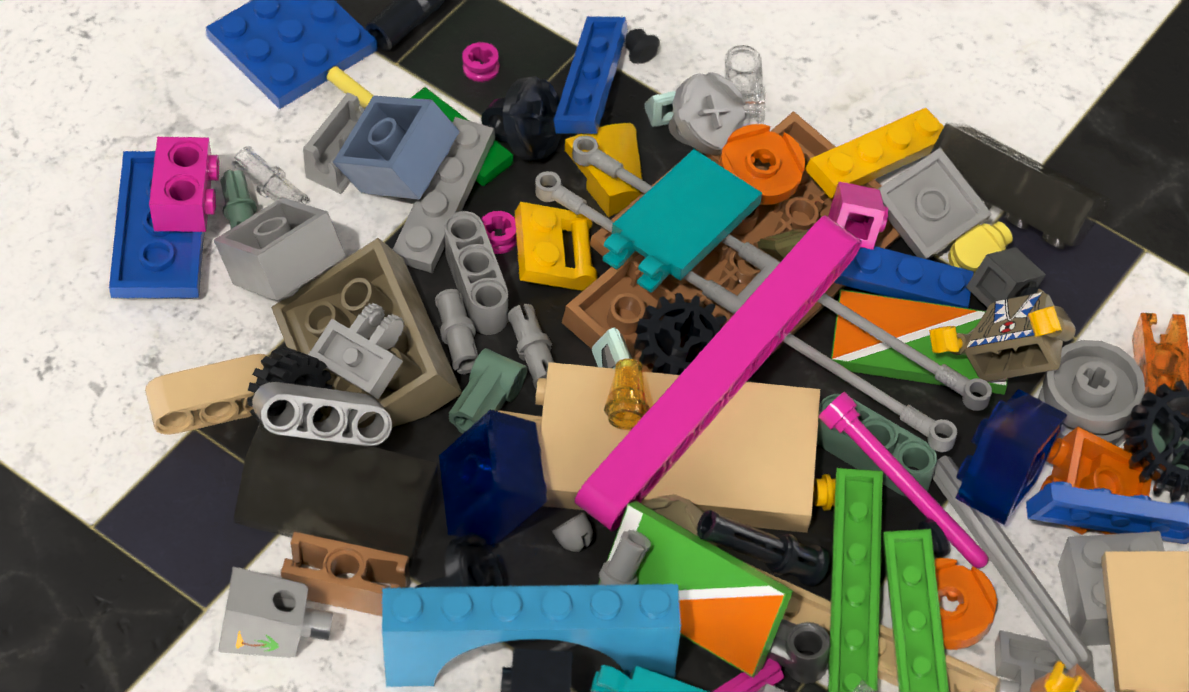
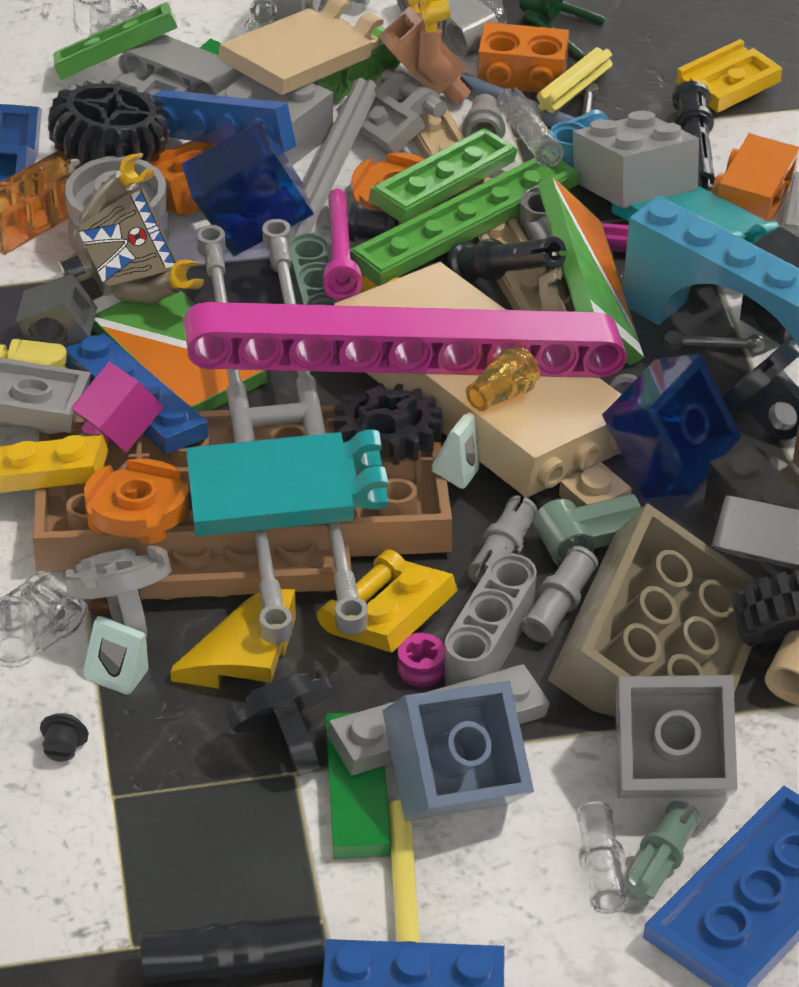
camera: 135 degrees left, 10 degrees down
dark pink brick [149,137,220,232] -> none
light grey hinge [303,93,362,194] -> none
light grey hinge [308,303,405,399] -> none
dark pink bush [462,42,499,82] -> none
blue plate [554,17,628,134] -> none
light grey pin [599,530,651,585] -> none
olive slope [757,229,809,261] -> none

